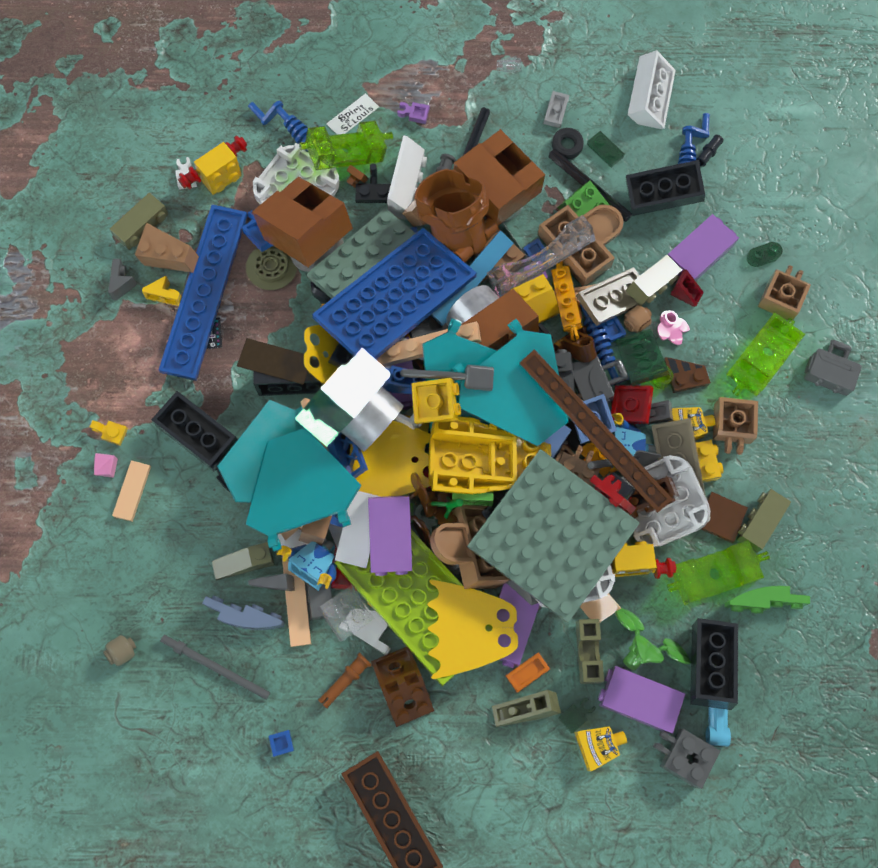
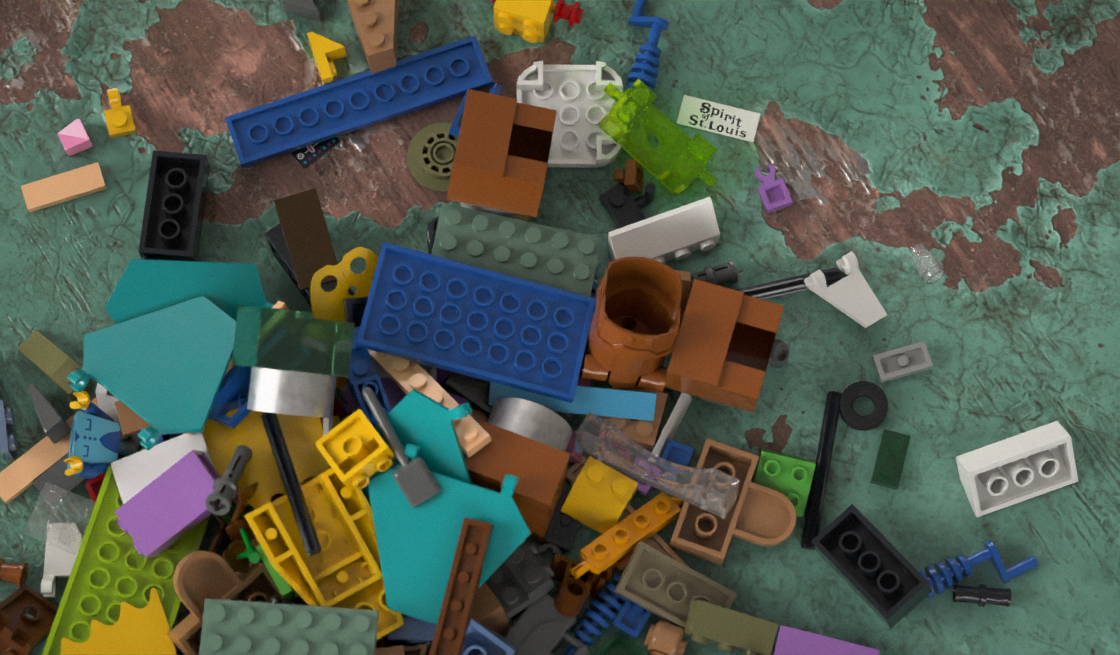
camera: 60 degrees right, 0 degrees up
none -> dark grey pin [205,445,253,515]
none -> black axle [261,412,321,556]
none -> white flag [804,251,887,328]

